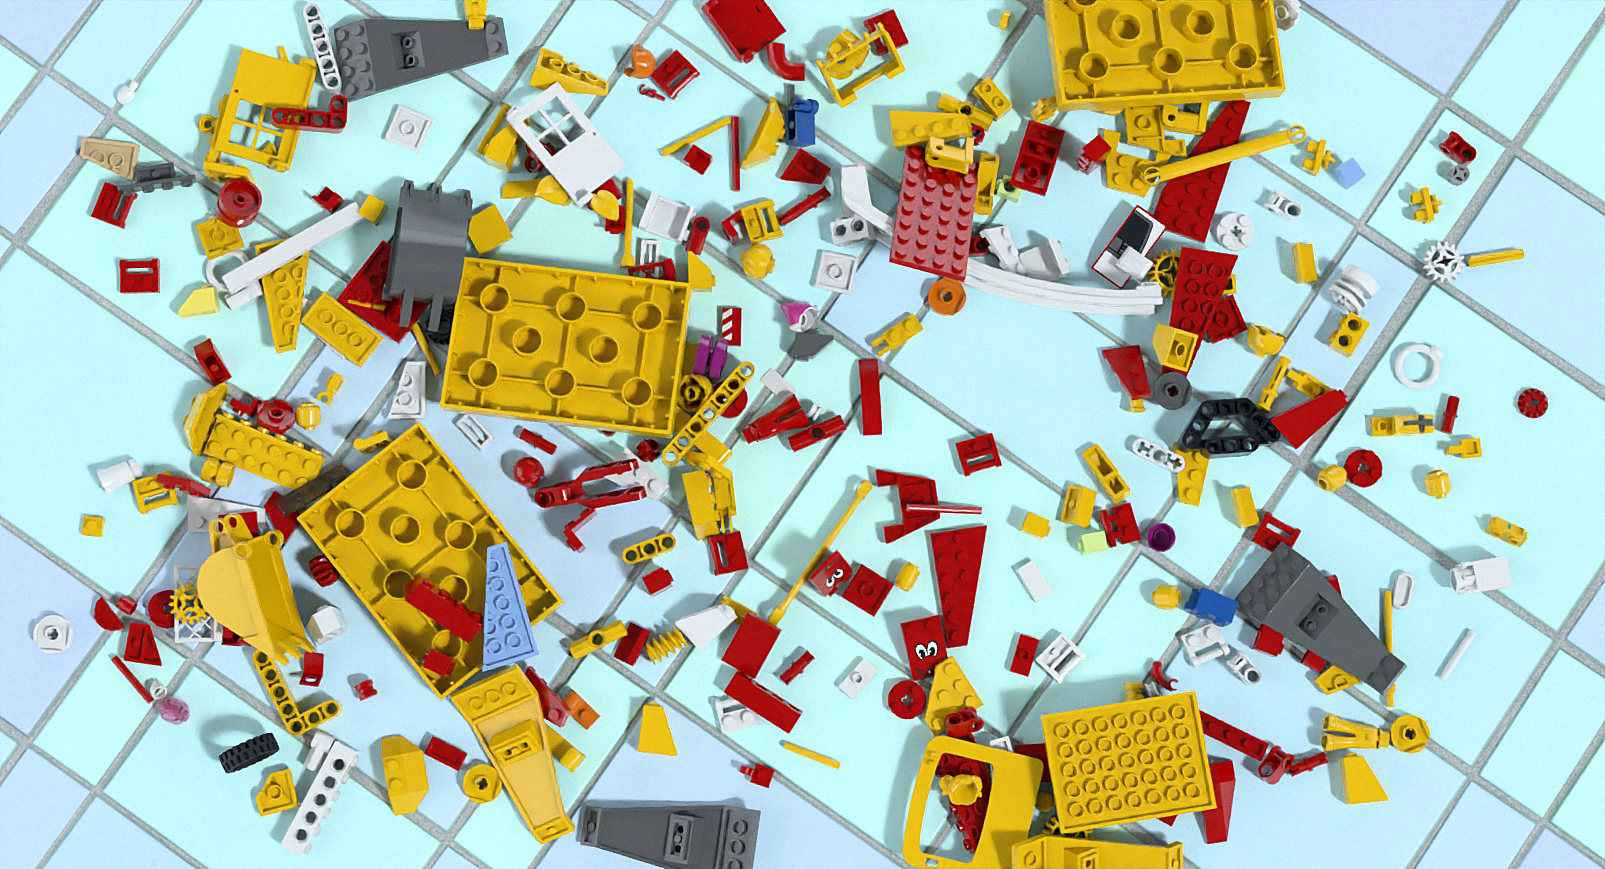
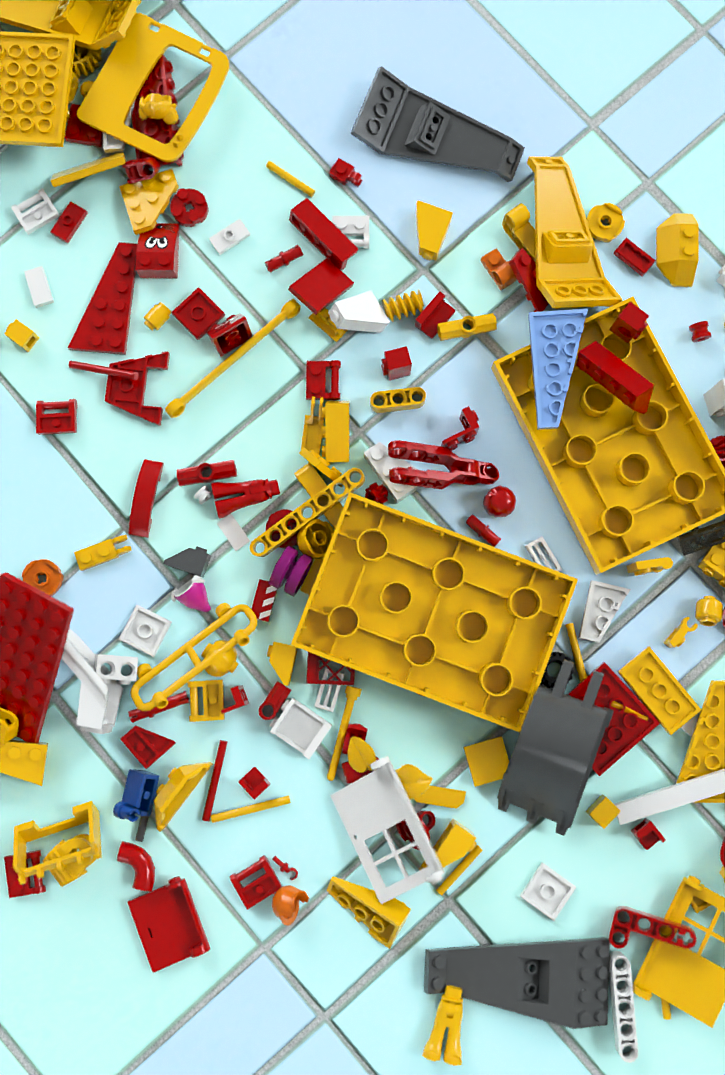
camera: 160 degrees left, 0 degrees up
none -> yellow tile [50,152,126,187]
none -> yellow bar [130,603,258,711]

